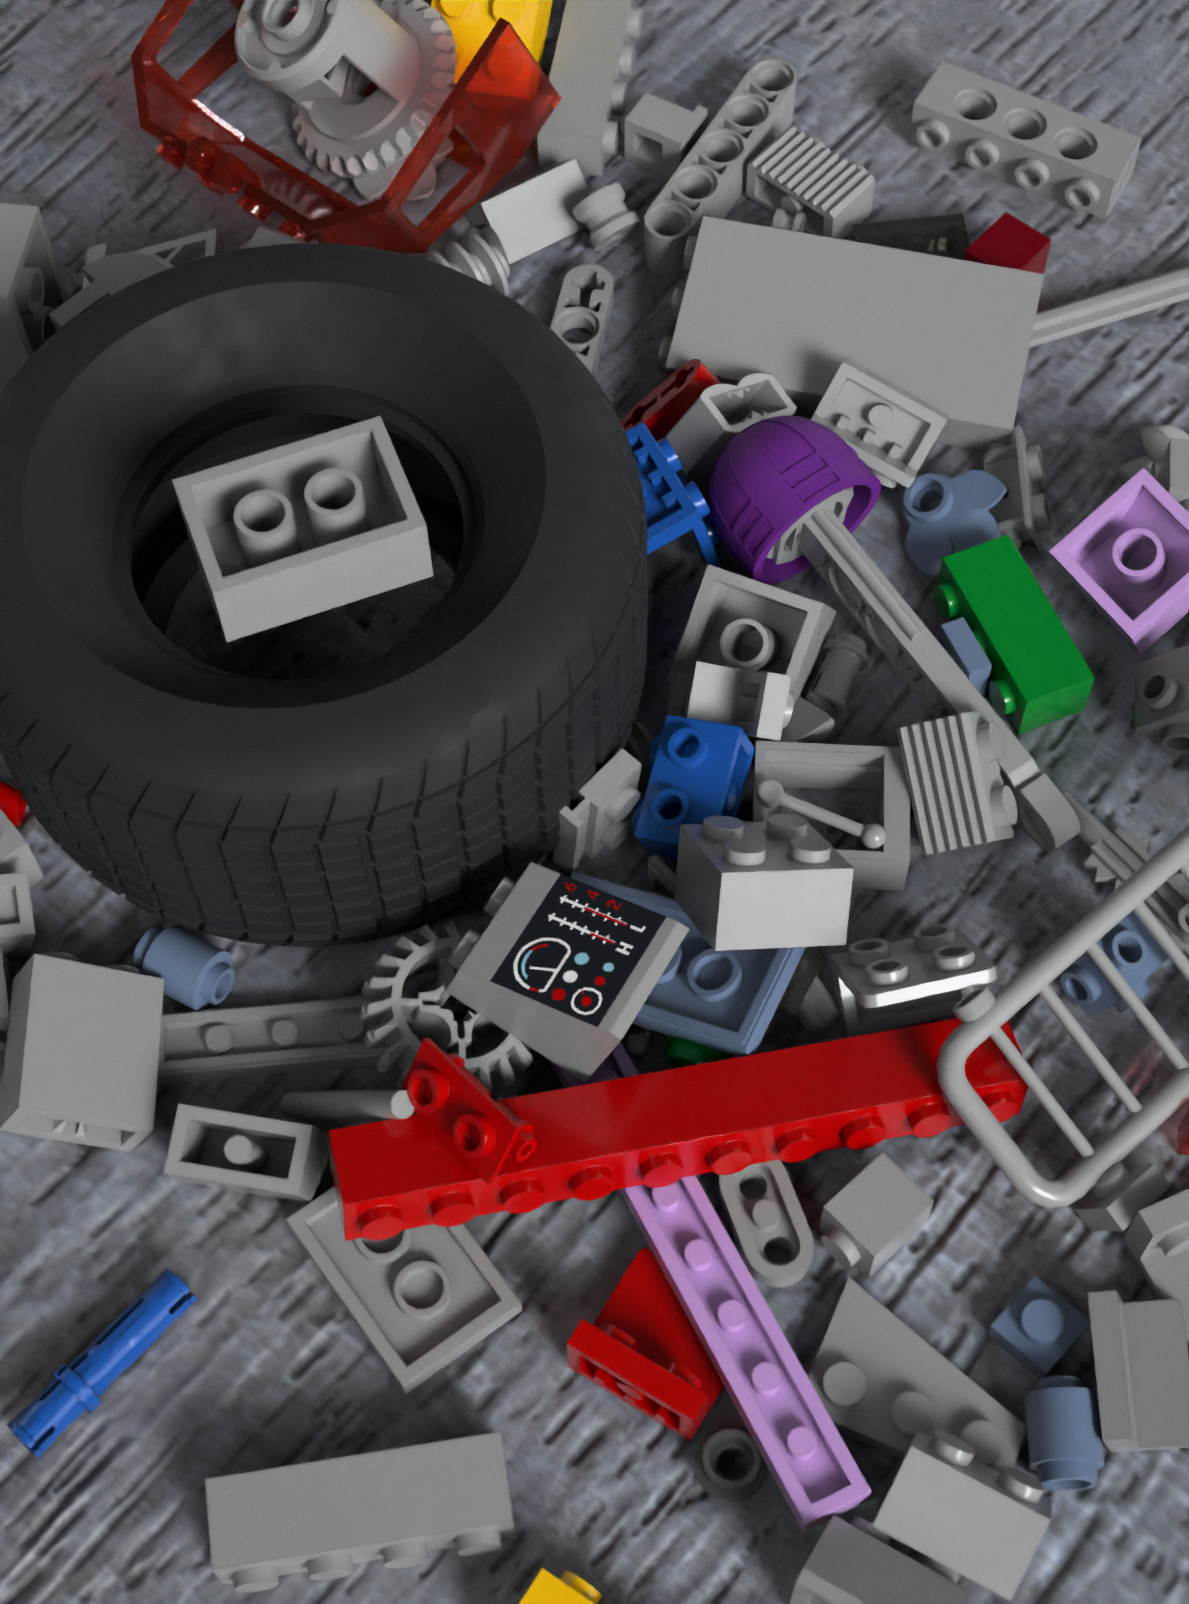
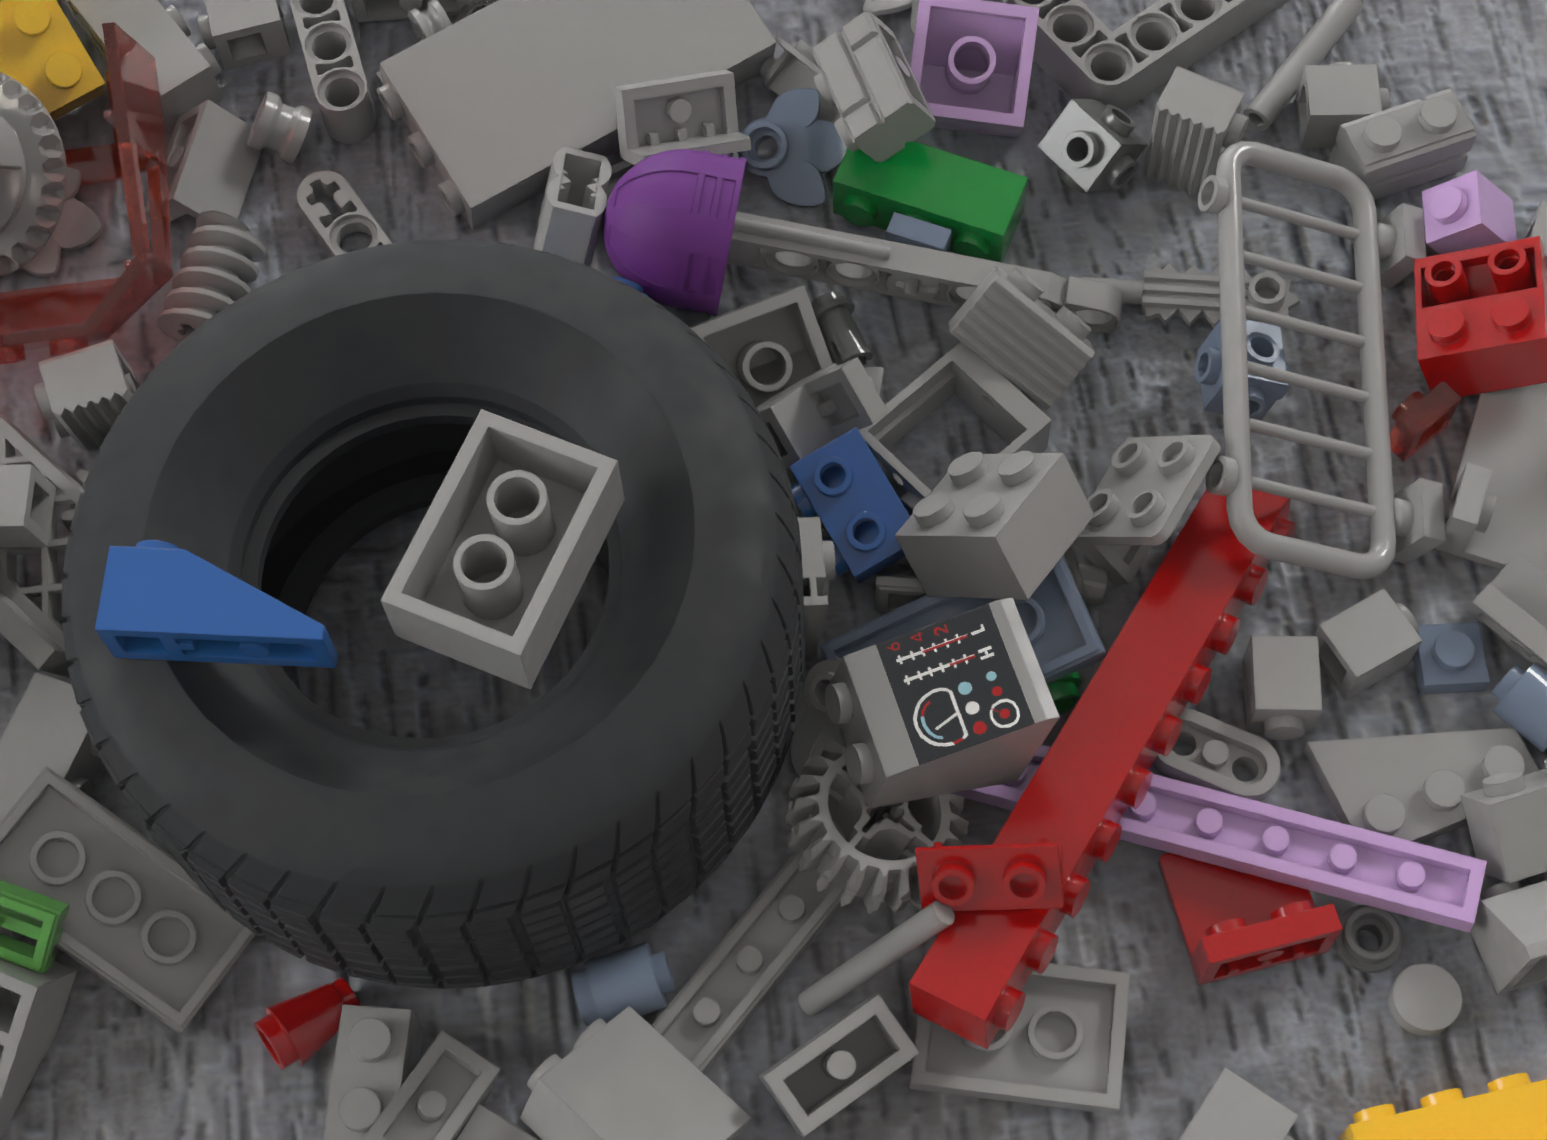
camera: 45 degrees left, 5 degrees up
red beam [621,359,720,442] -> none
light grey hinge [757,780,886,849] -> none
none -> blue slope [95,540,338,668]
none -> light grey brick [812,12,936,162]
none -> light grey brick [1314,588,1422,701]
none -> light grey tile [1388,963,1462,1036]

